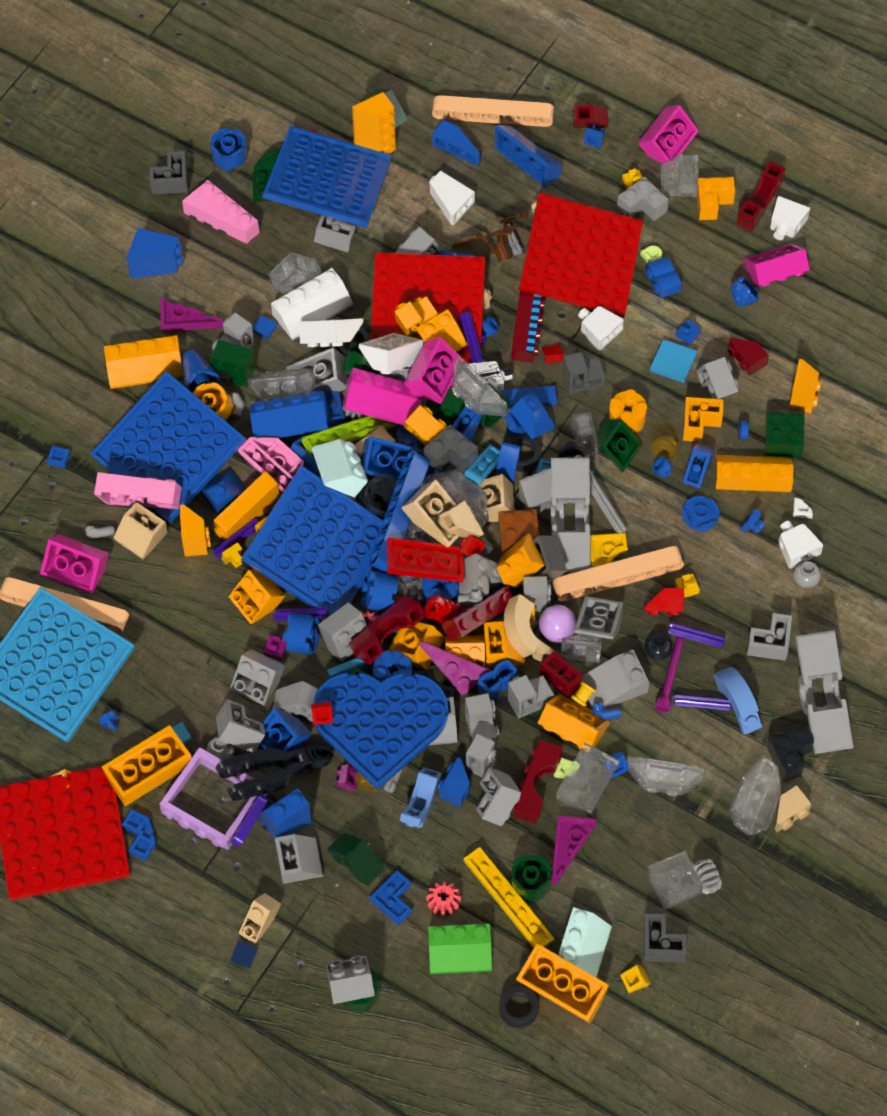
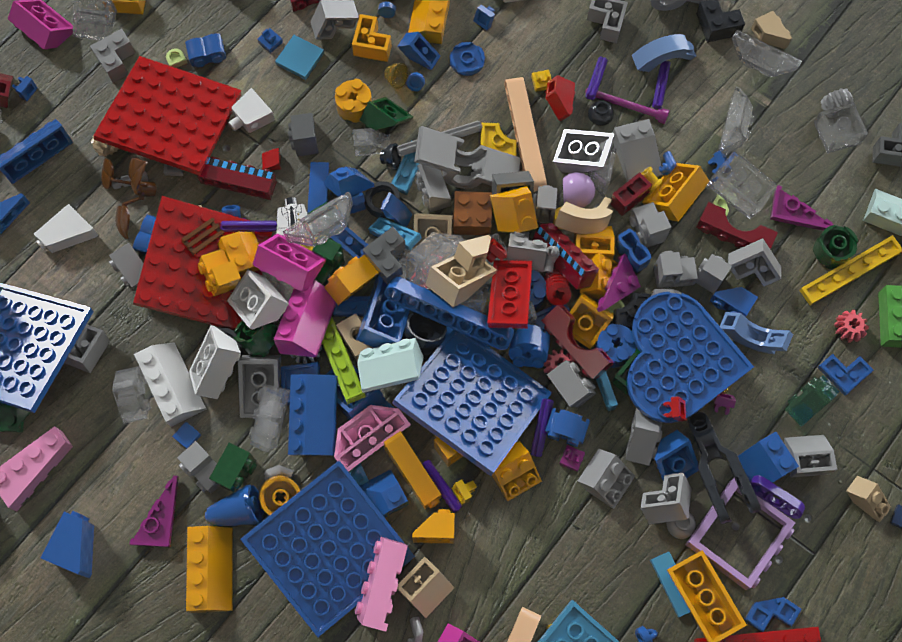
camera: 85 degrees left, 10 degrees up
yellow tile [622,169,643,189] -> none
none -> reddish brown tile [181,218,224,255]
none -> dark azure tile [350,463,369,486]

